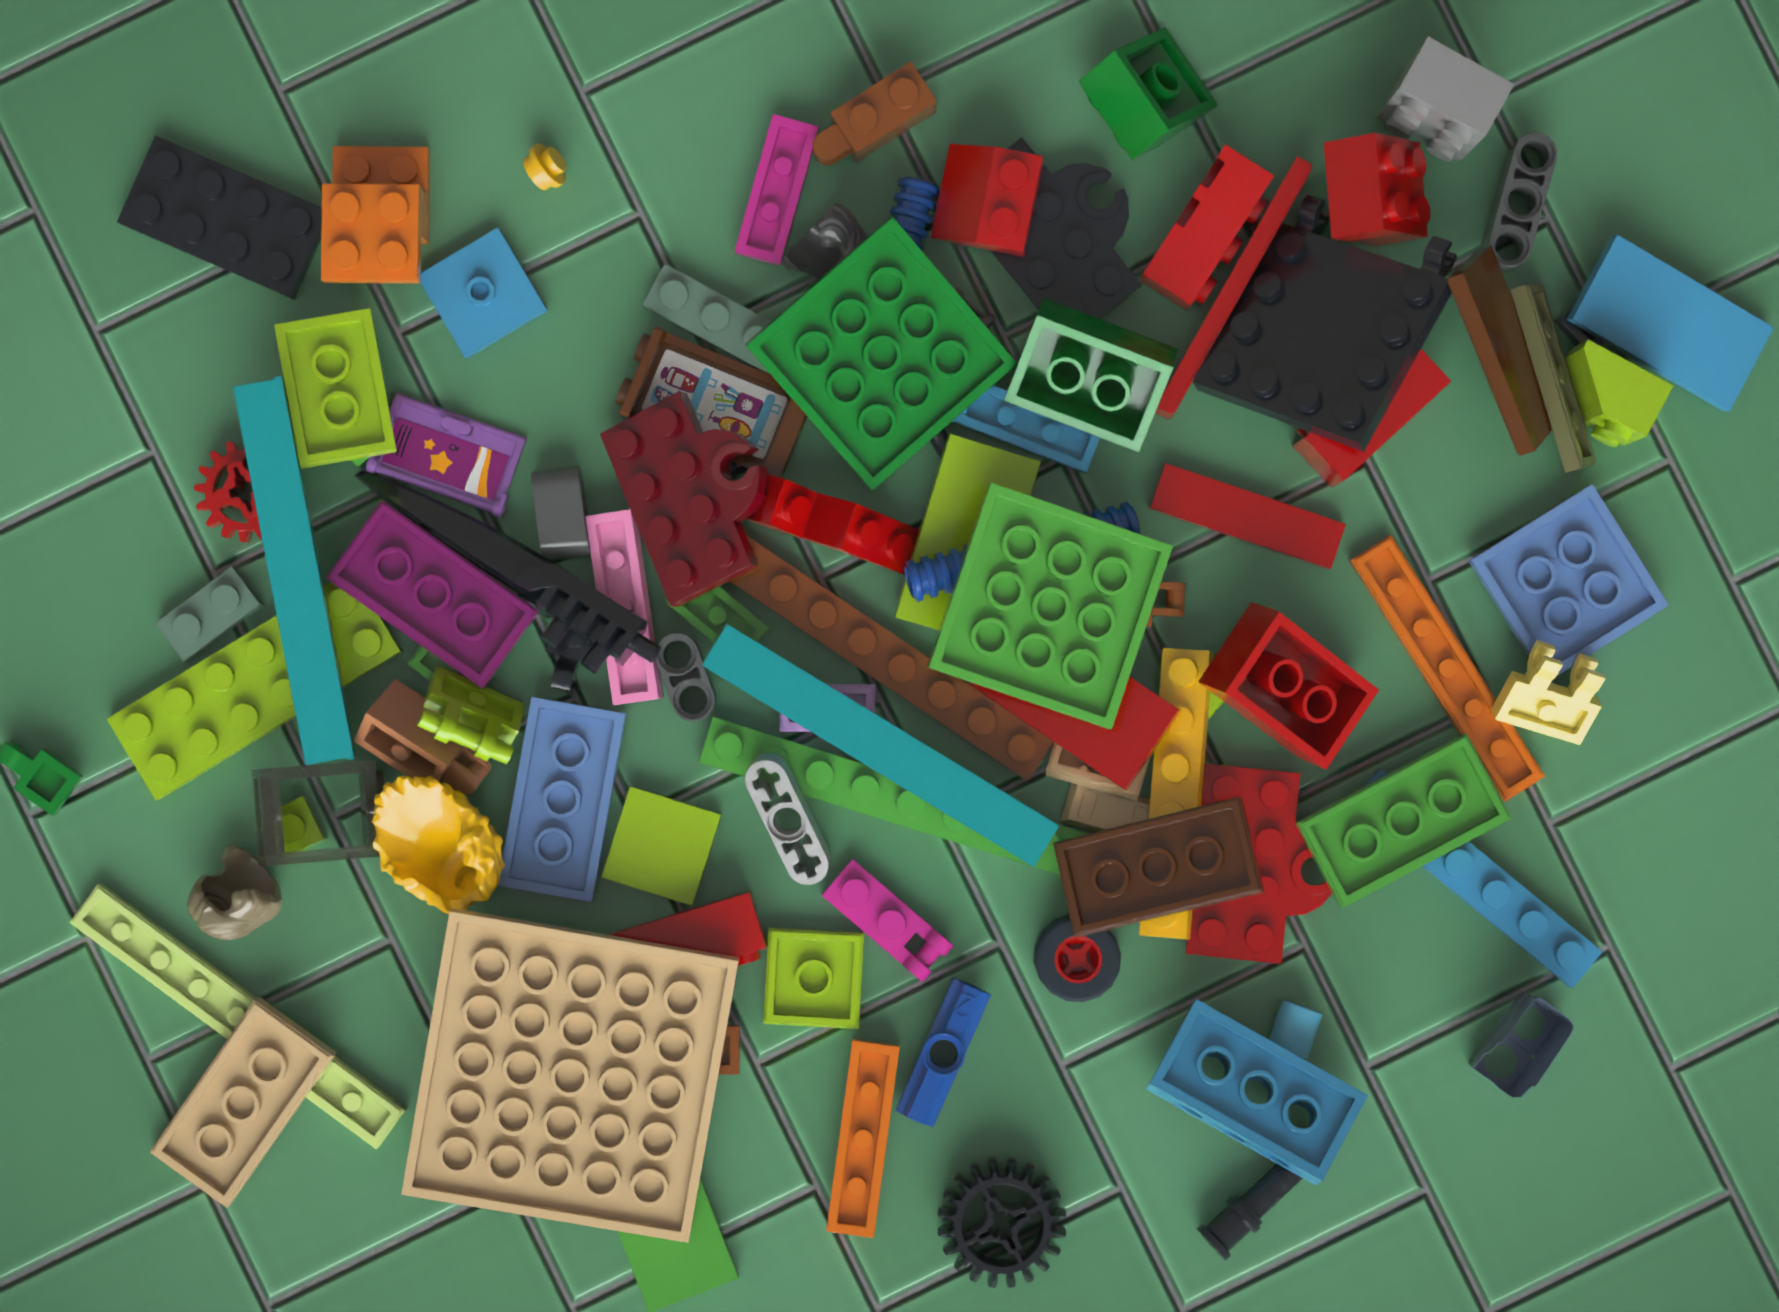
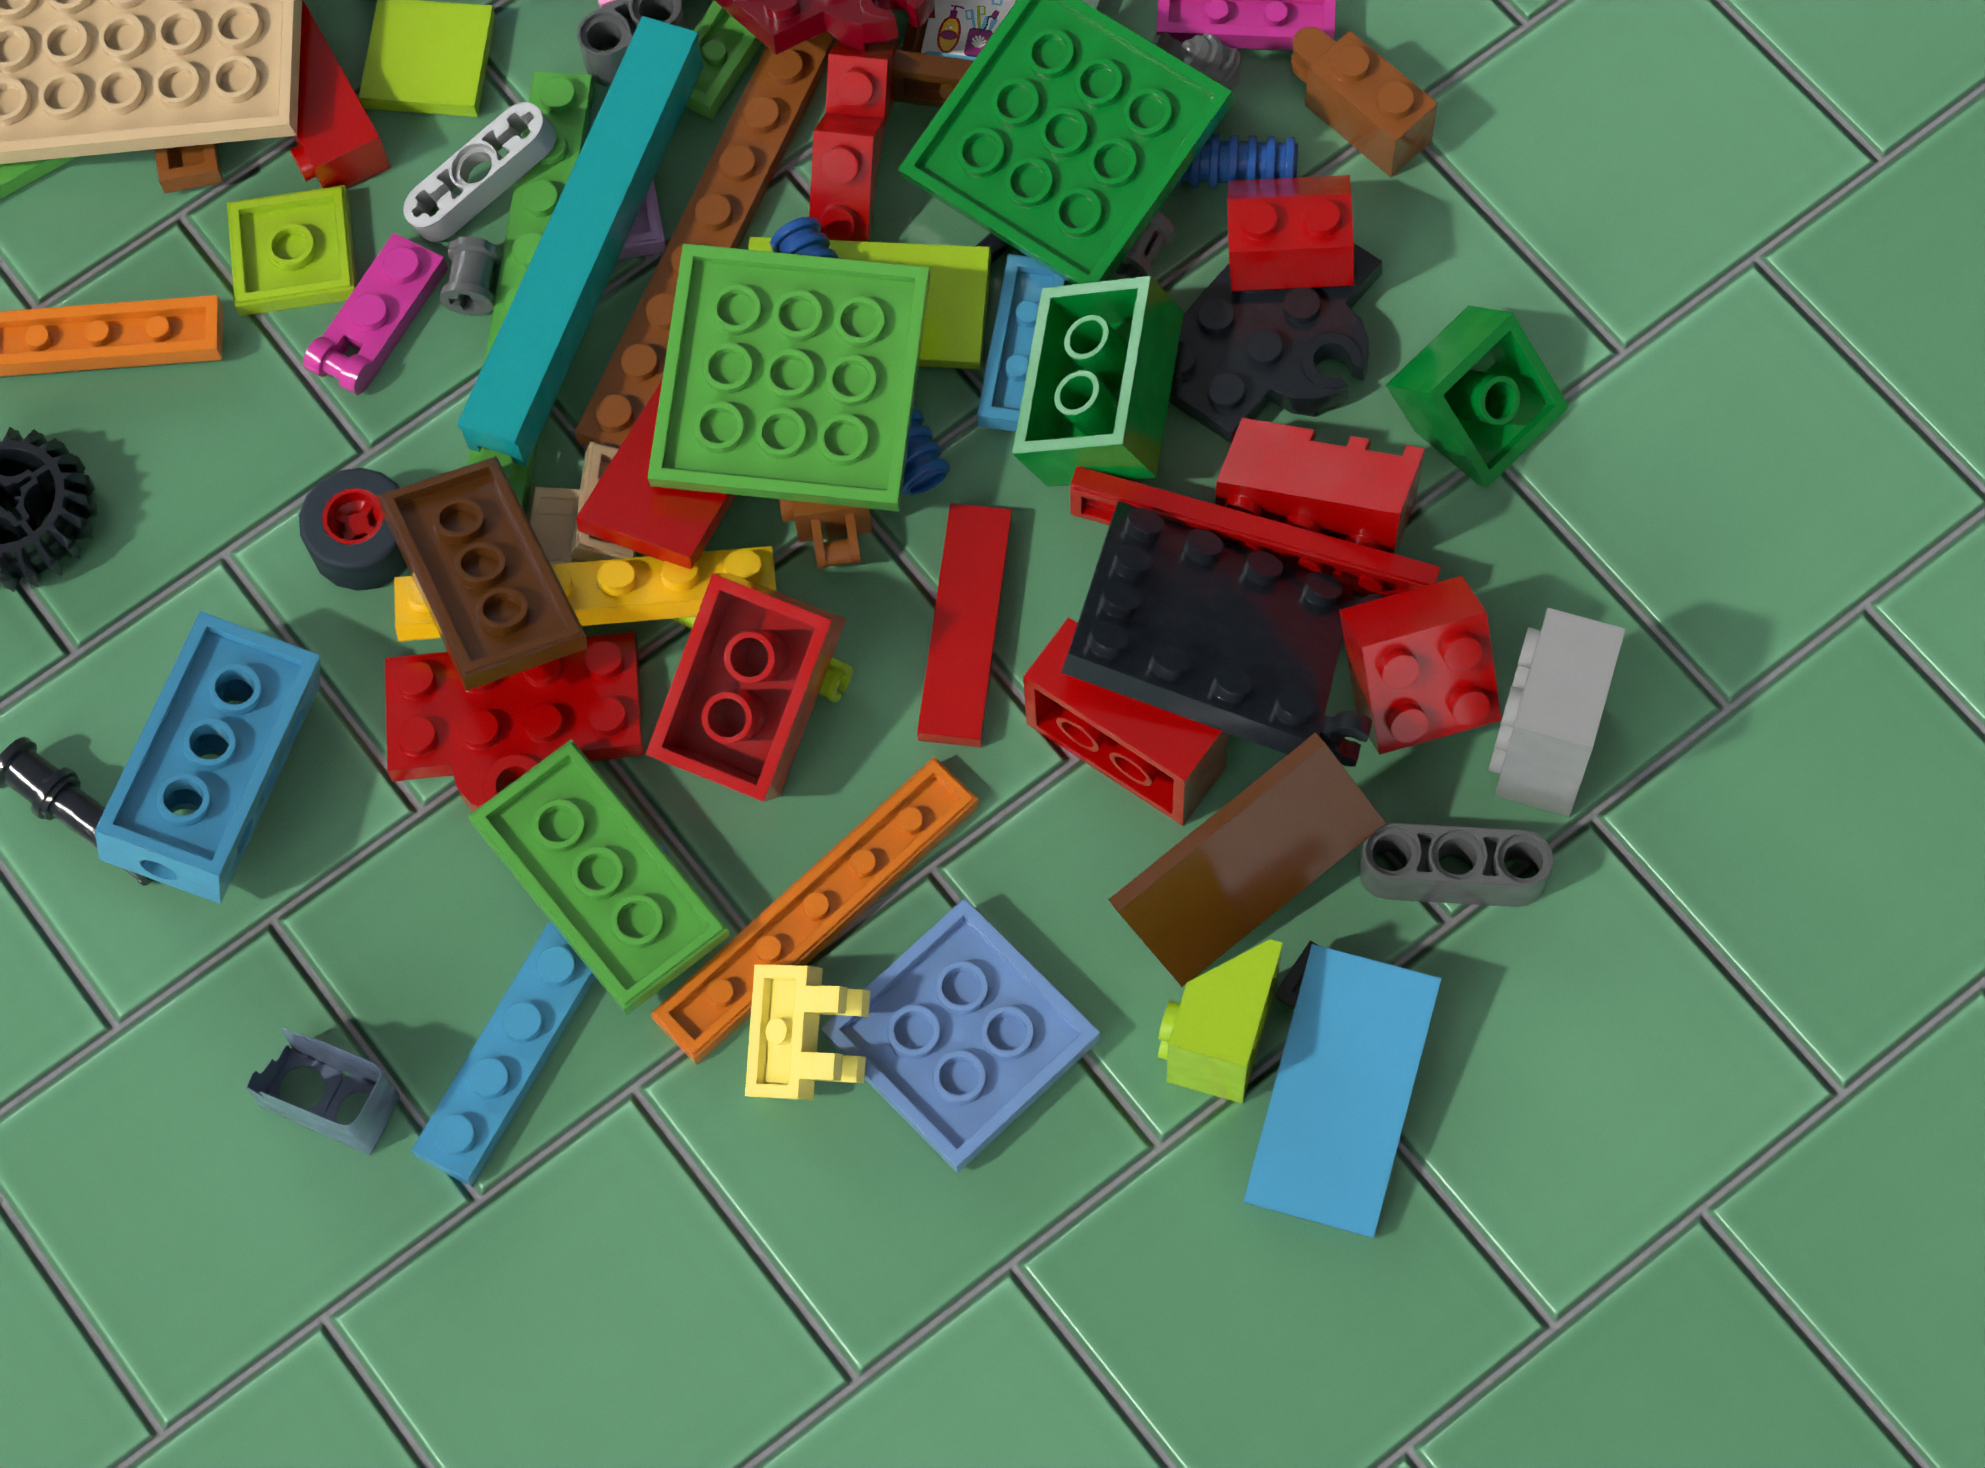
camera: 80 degrees right, 20 degrees down
blue piece [895,977,991,1127] -> none
medium azure beam [1269,999,1323,1059] -> none
olive tile [1510,283,1596,473] -> none
none -> dark grey bush [440,236,502,316]

